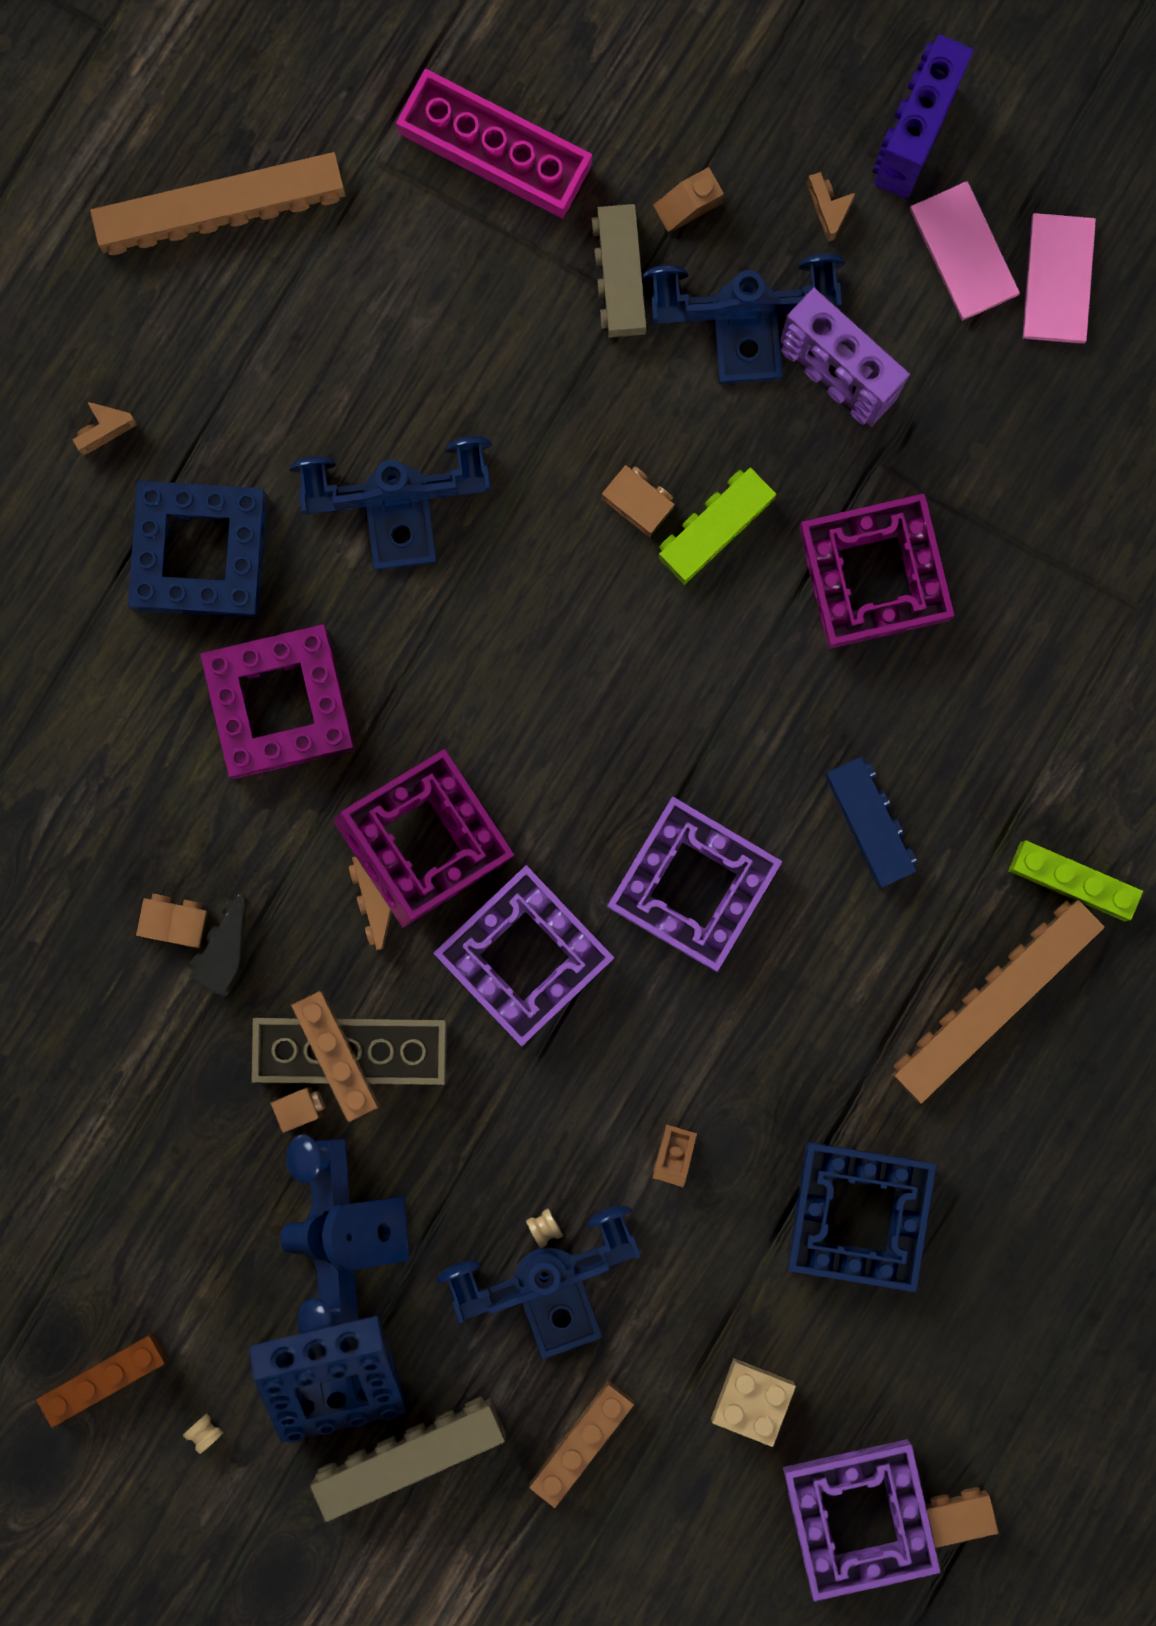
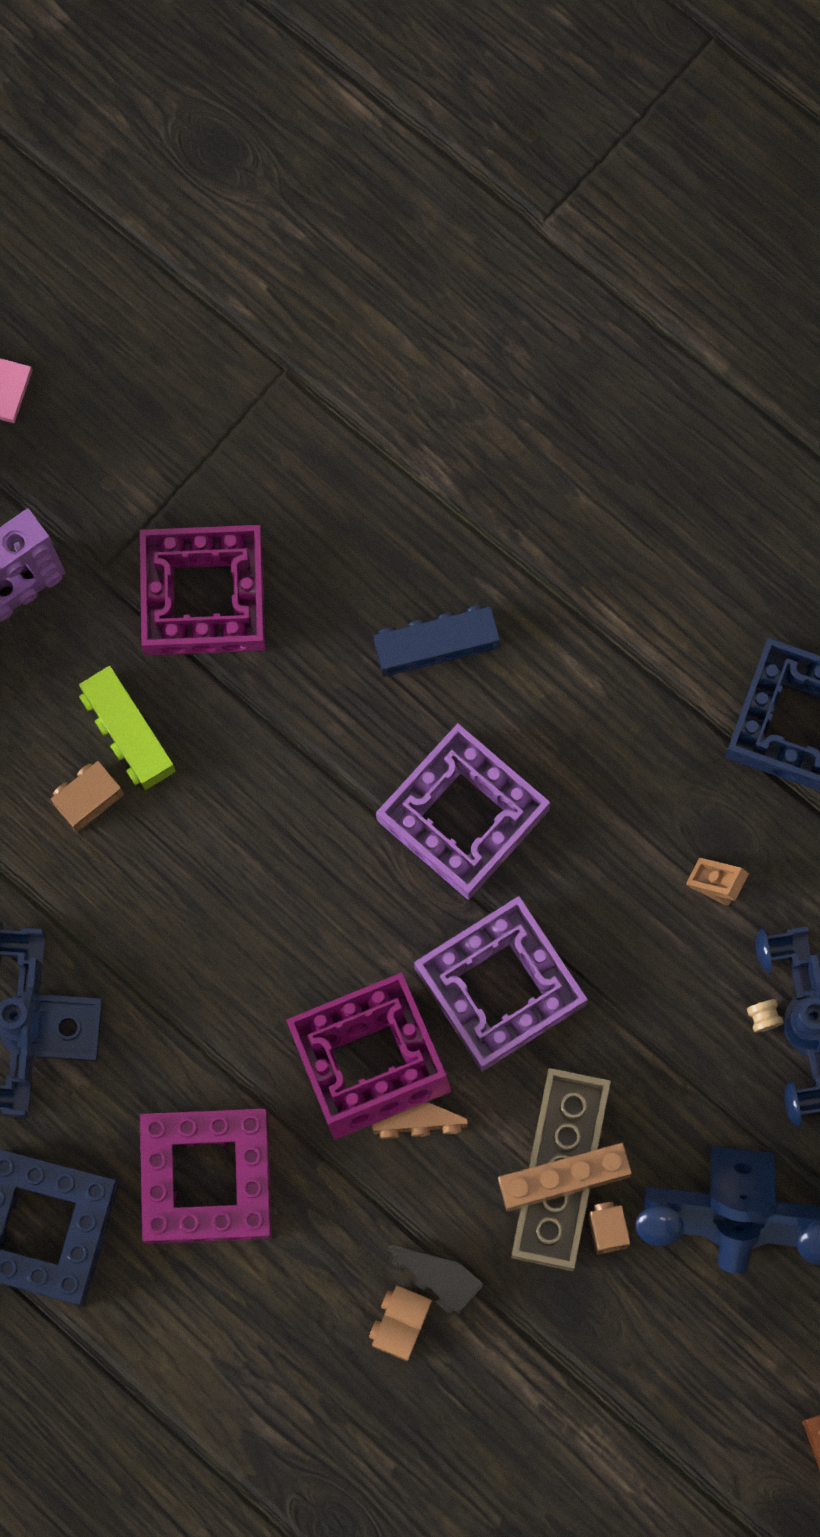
camera: 75 degrees left, 10 degrees down
medium nougat brick [892,900,1105,1104] -> none
lime brick [1008,840,1143,921] -> none

